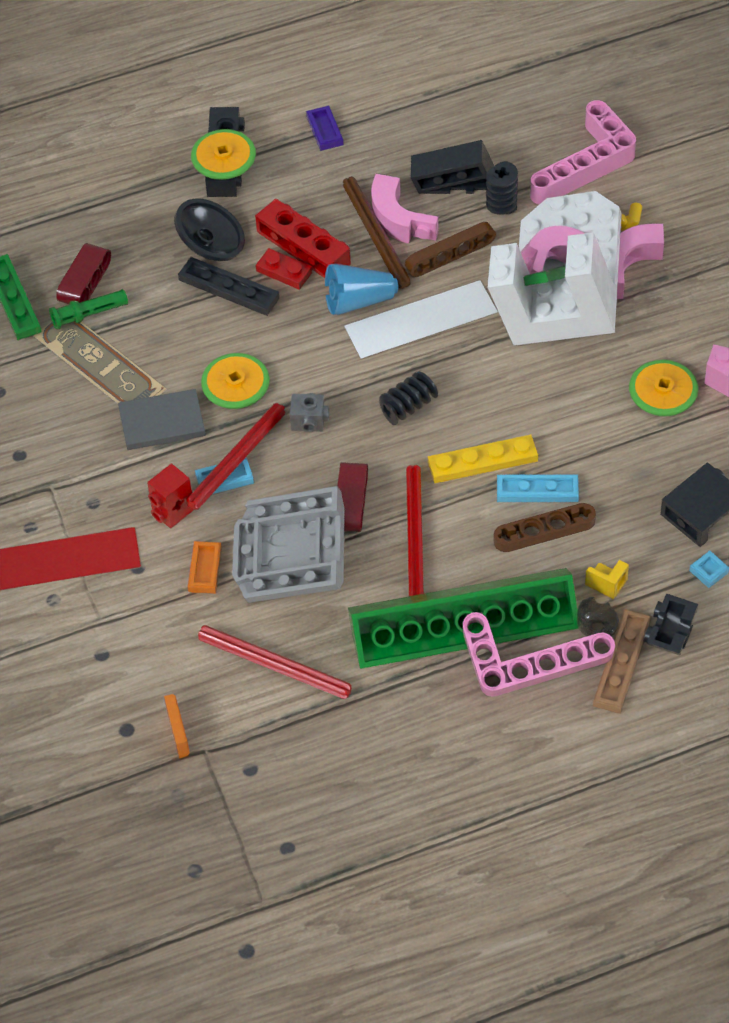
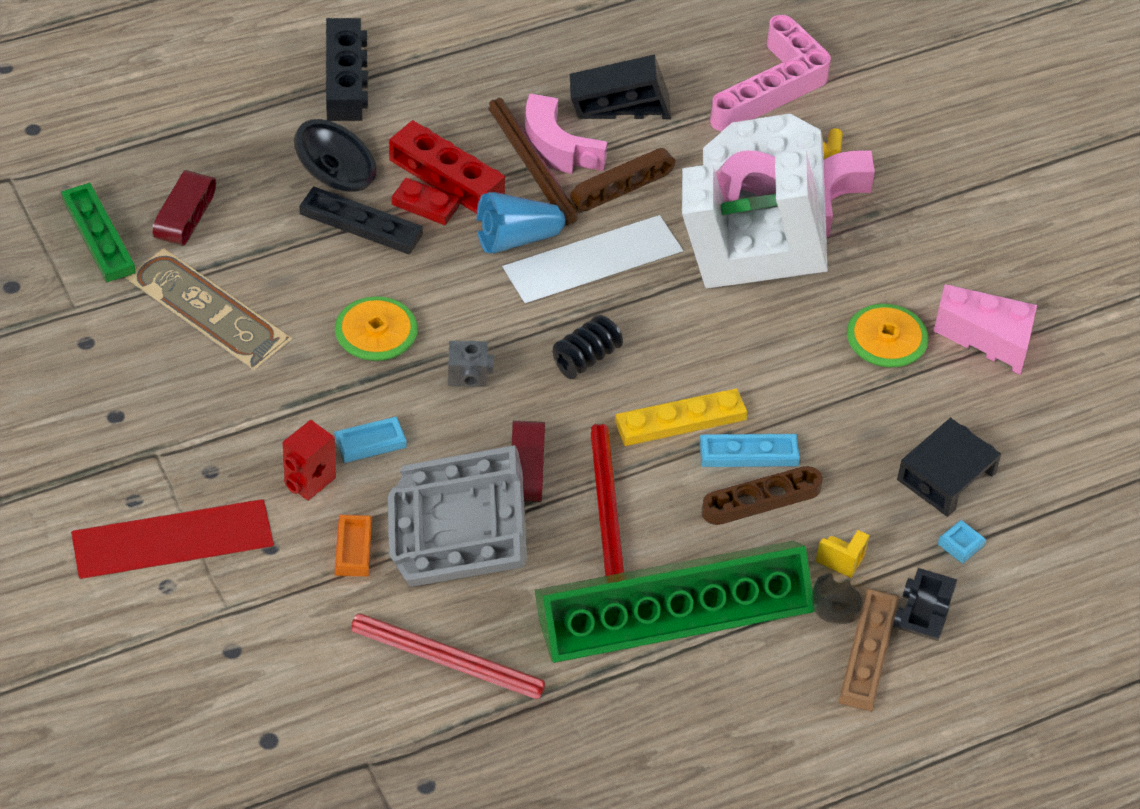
camera: 10 degrees left, 5 degrees down
green pin [49,289,128,330] -> none
dark grey tile [118,389,206,450] -> none
orange tile [164,694,190,758] -> none
red axle [186,403,286,510] -> none
light orange wheel [191,129,256,180] -> none
dark purple tile [306,105,344,151] -> none
bright pink beam [463,612,615,697] -> none
black piece [486,161,518,215] -> none

